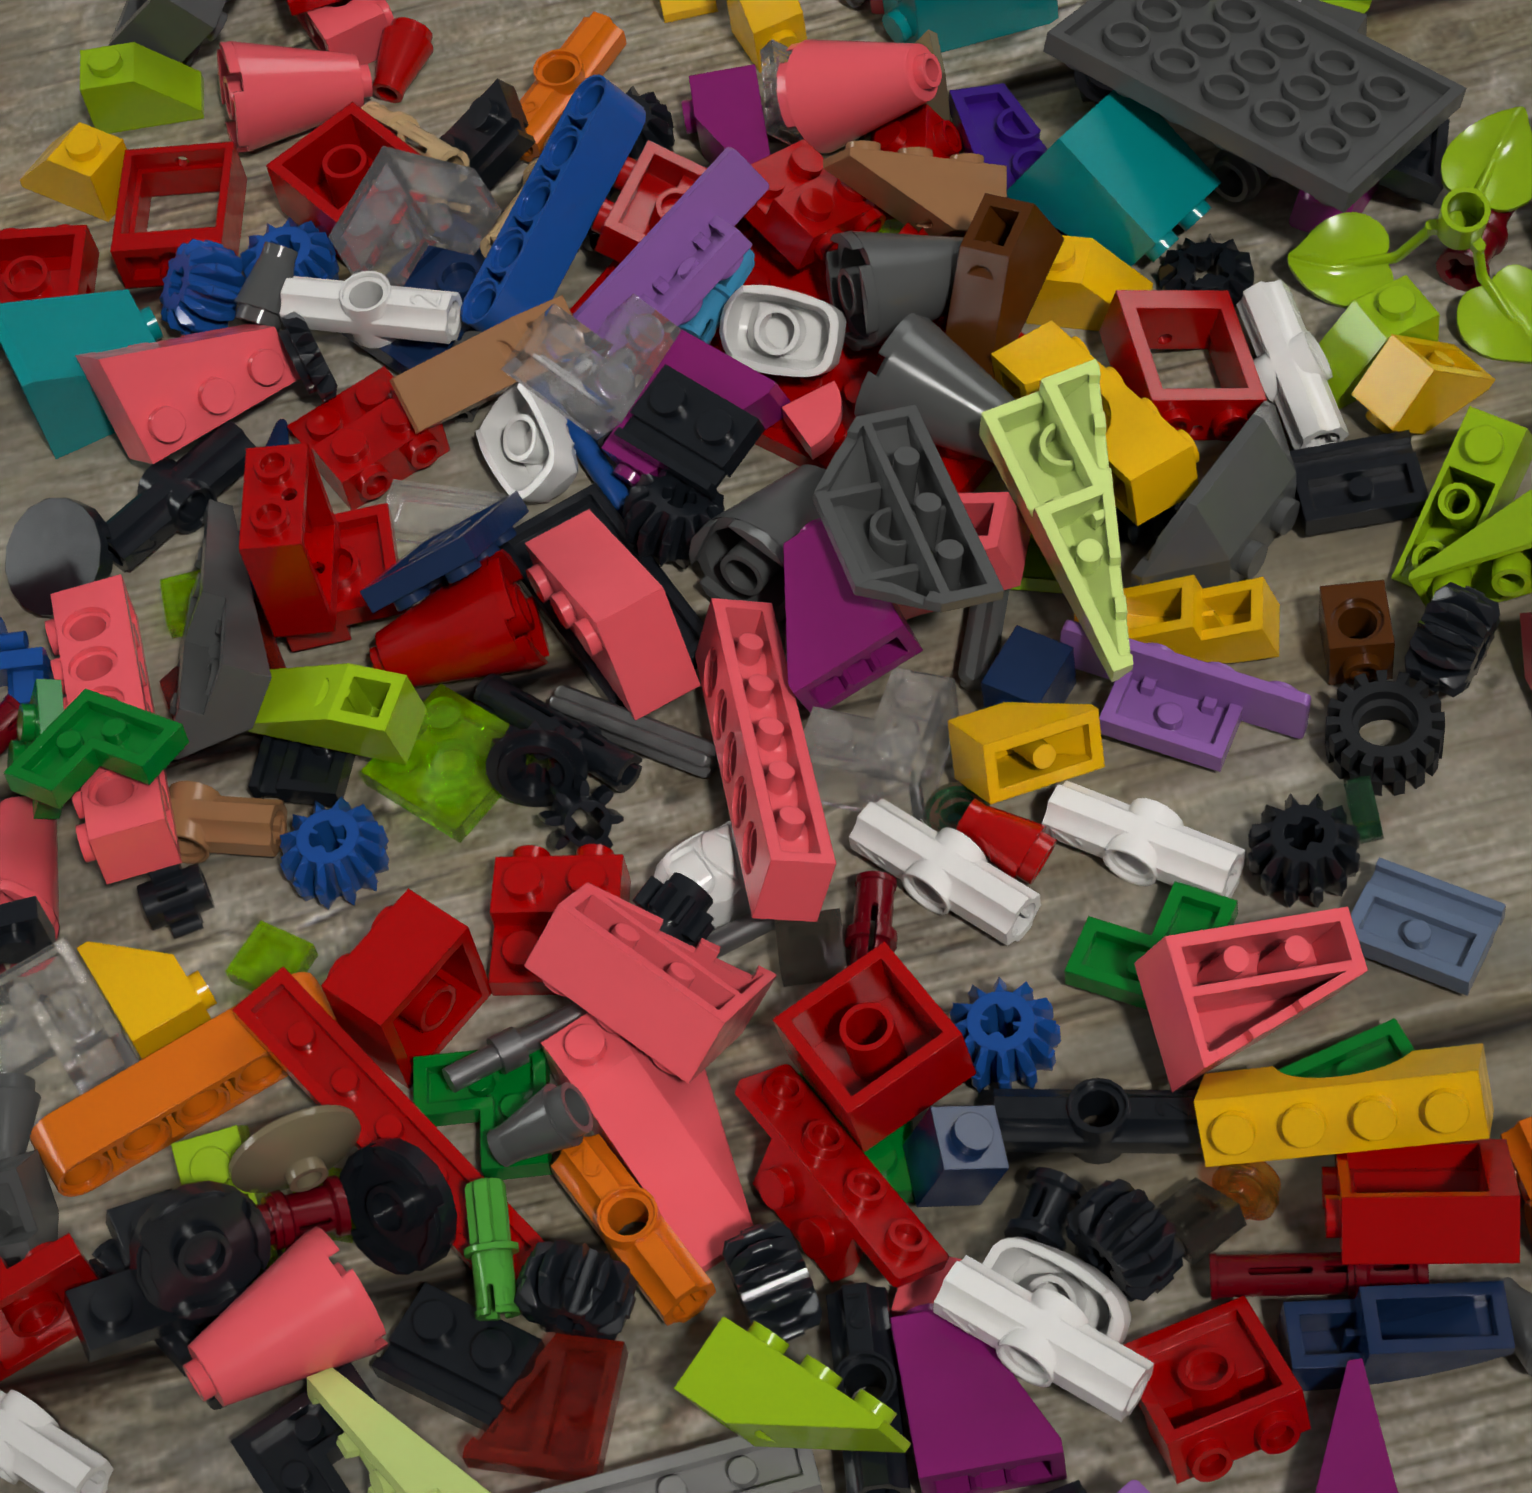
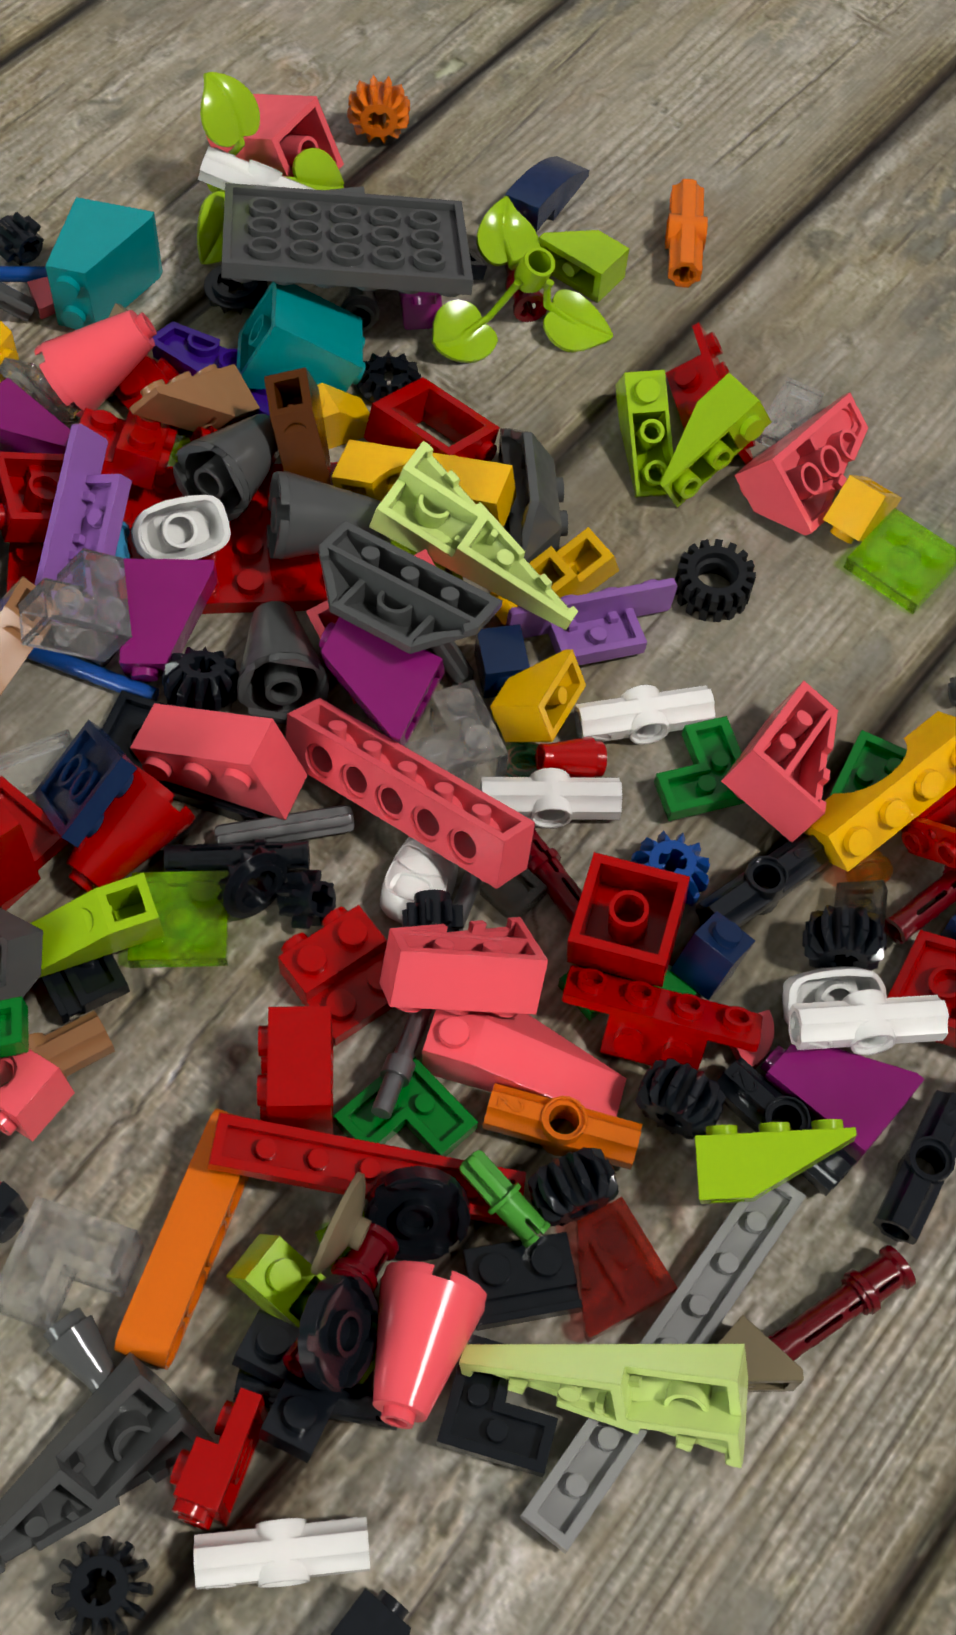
camera: 55 degrees left, 5 degrees up
yellow slope [77,941,217,1059] -> none
black gear [137,863,215,939] -> none
clear neon green tile [226,920,318,992] -> none
blue gear [280,797,389,910] -> none
white piece [475,381,579,503] -> none
dark grey cone [487,1082,593,1167] -> none
black plate [613,364,765,500] -> none
coral tile [781,381,843,460] -> none
black bush [1004,1167,1087,1252] -> none
white piece [1236,279,1349,450] -> none
black gear [1248,793,1360,908] -> none
black plate [1290,430,1429,536] -> none
lime slope [1319,275,1440,409] -> none
reddish brown brick [1319,580,1395,685] -> none
clear green tile [1344,775,1384,844] -> none
yellow slope [1351,334,1496,435] -> none
sand blue plate [1351,857,1506,996] -> none
black gear [1404,582,1500,697] -> none

